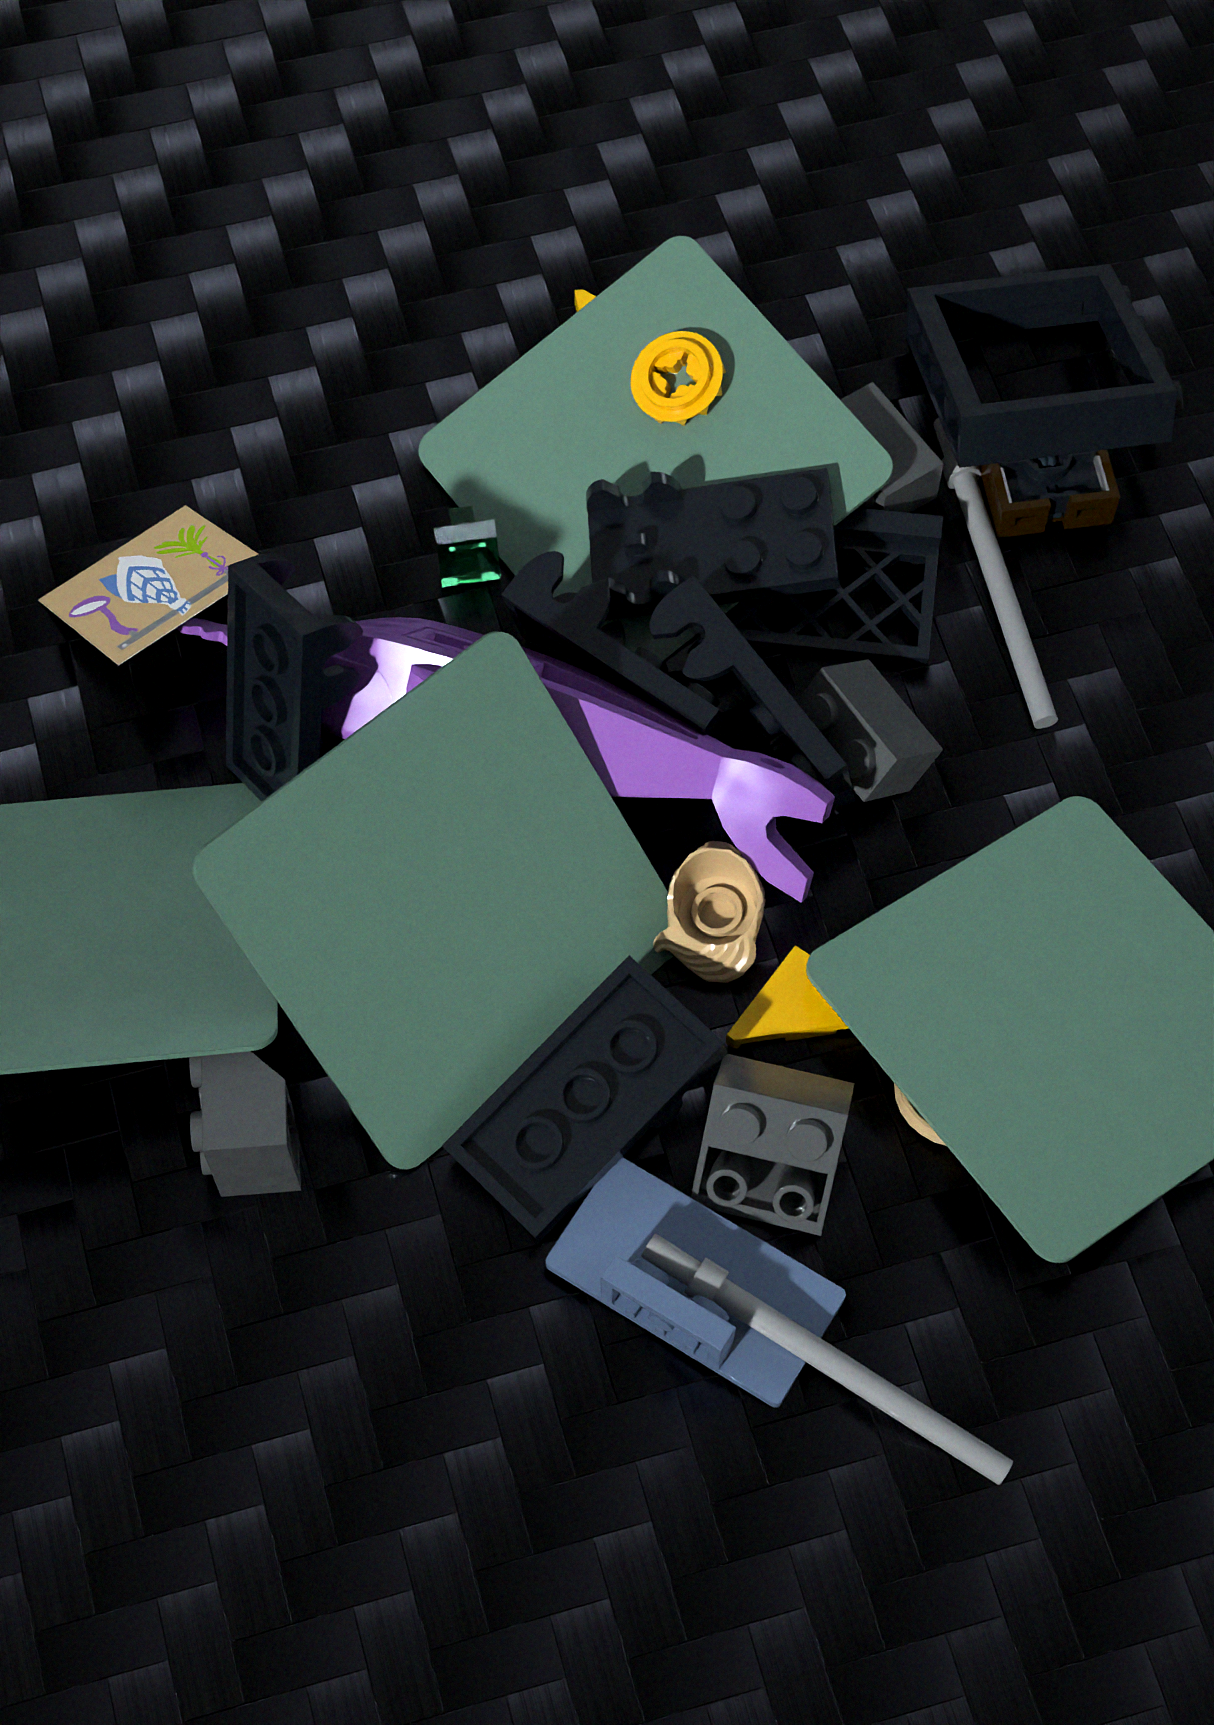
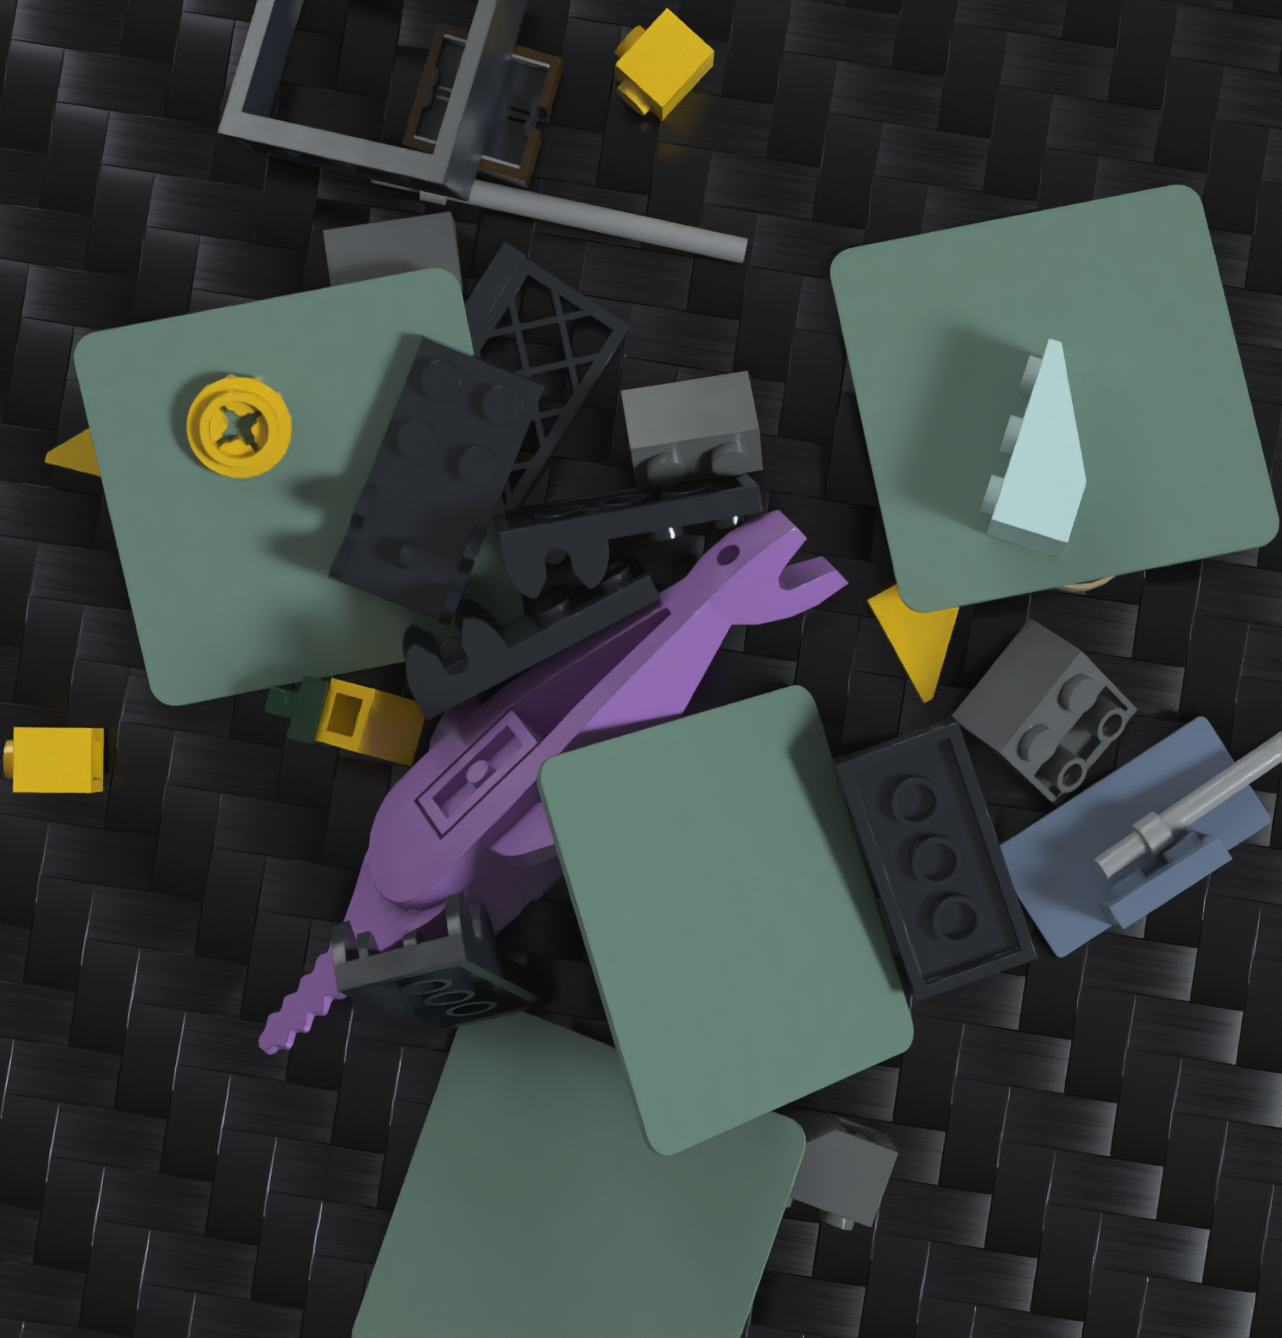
camera: 60 degrees left, 25 degrees up
tan sticker [38,505,259,666] -> none
tan hair [653,841,766,983] -> none
none -> yellow brick [3,727,104,793]
none -> yellow brick [315,678,425,766]
none -> yellow brick [615,8,714,121]
none -> light aqua slope [980,339,1086,558]

